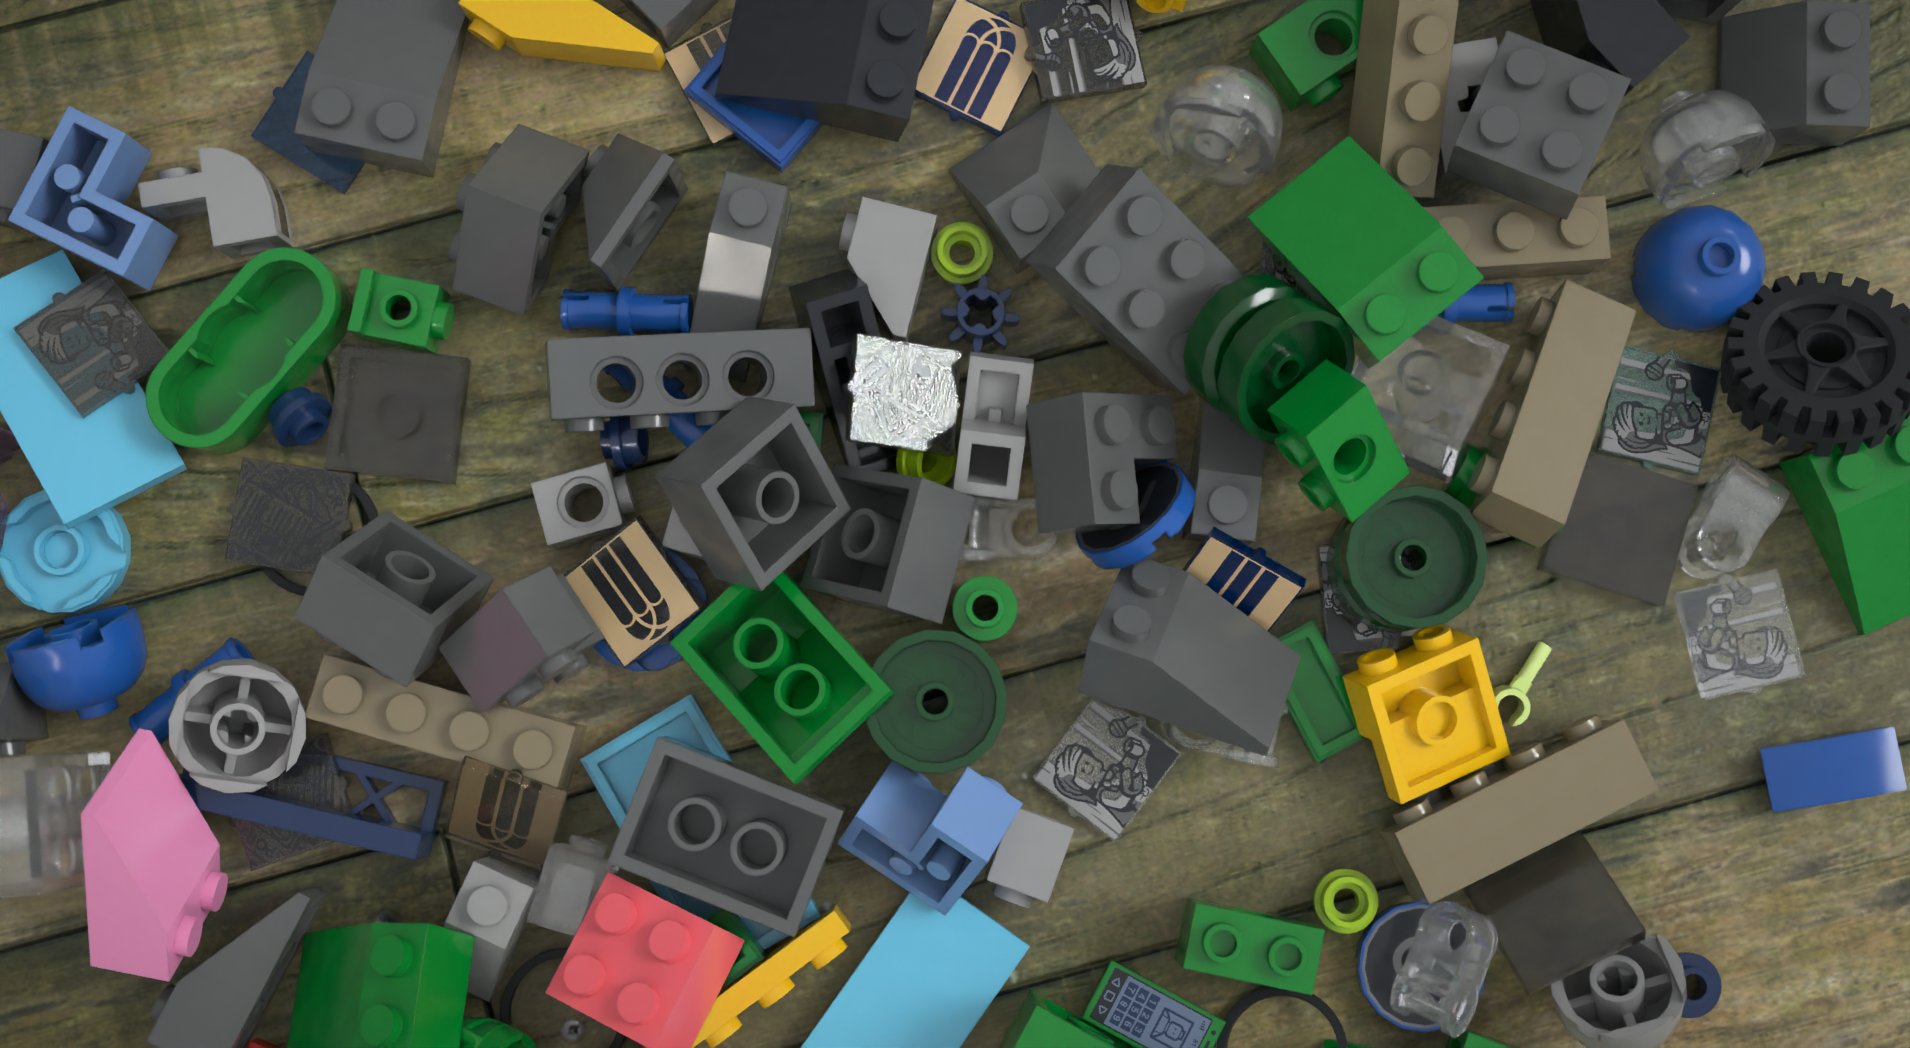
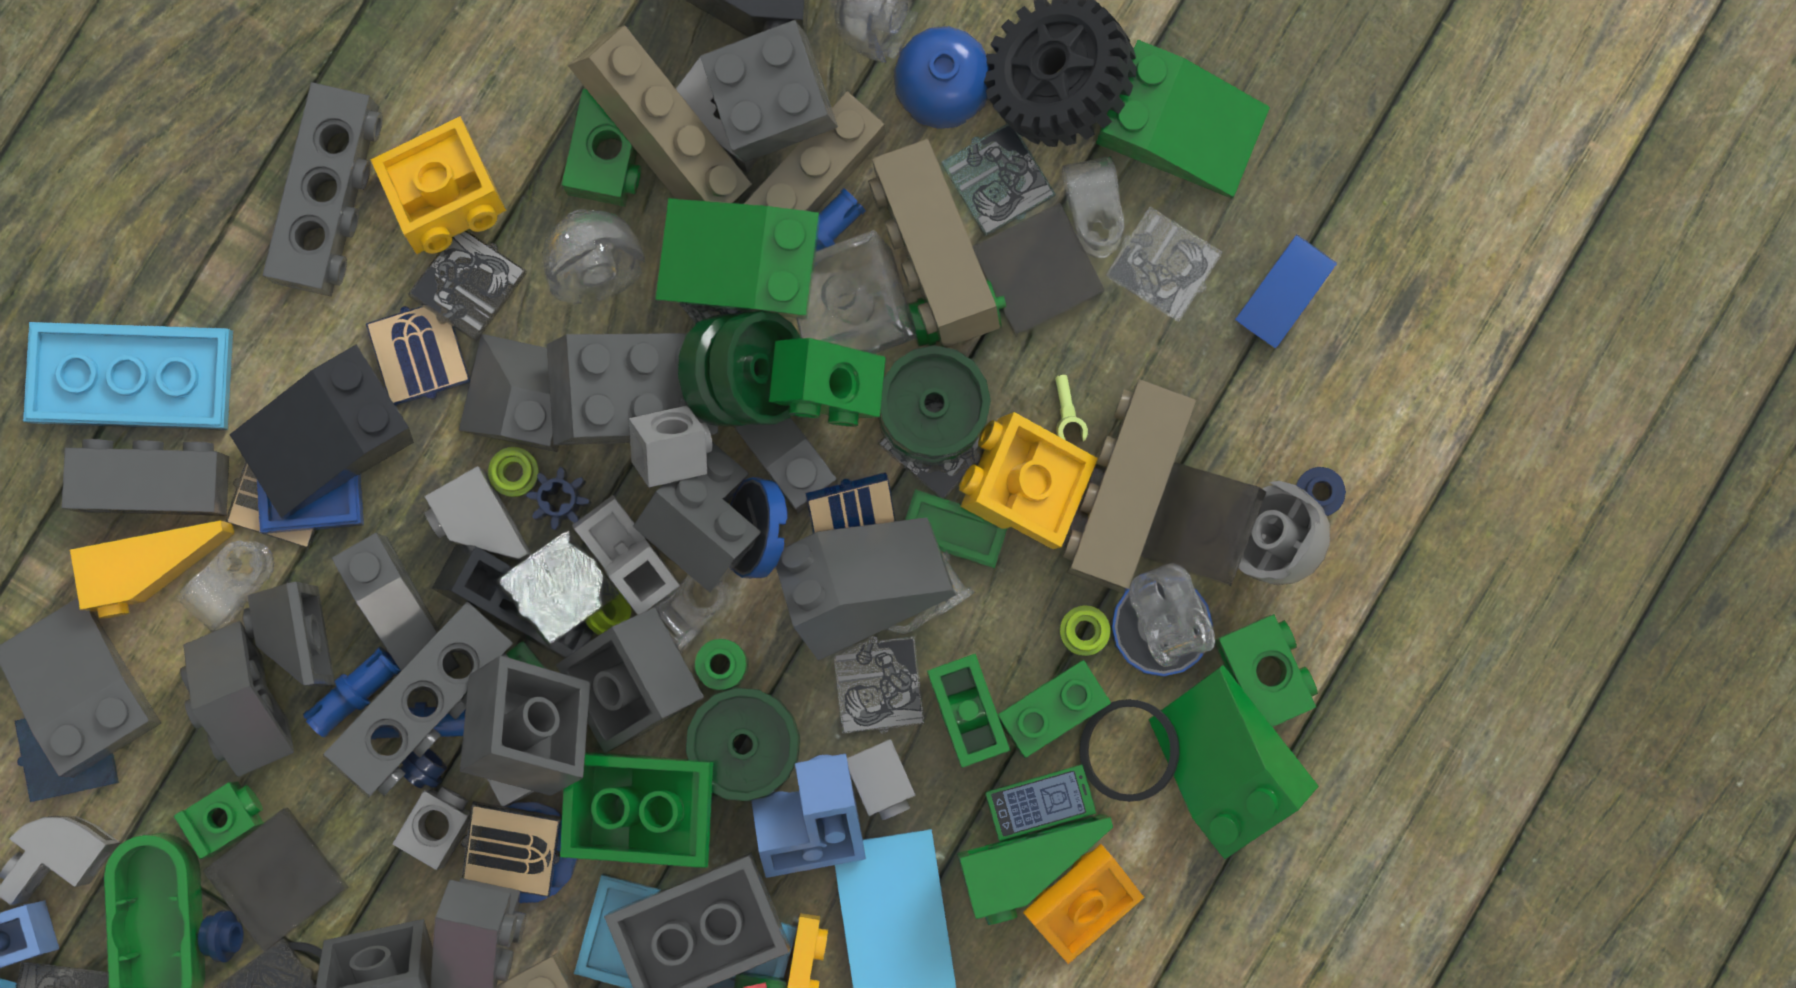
camera: 40 degrees left, 0 degrees up
none -> clear piece [177,541,275,632]
none -> light grey brick [629,405,712,488]
none -> green brick [926,654,1010,768]

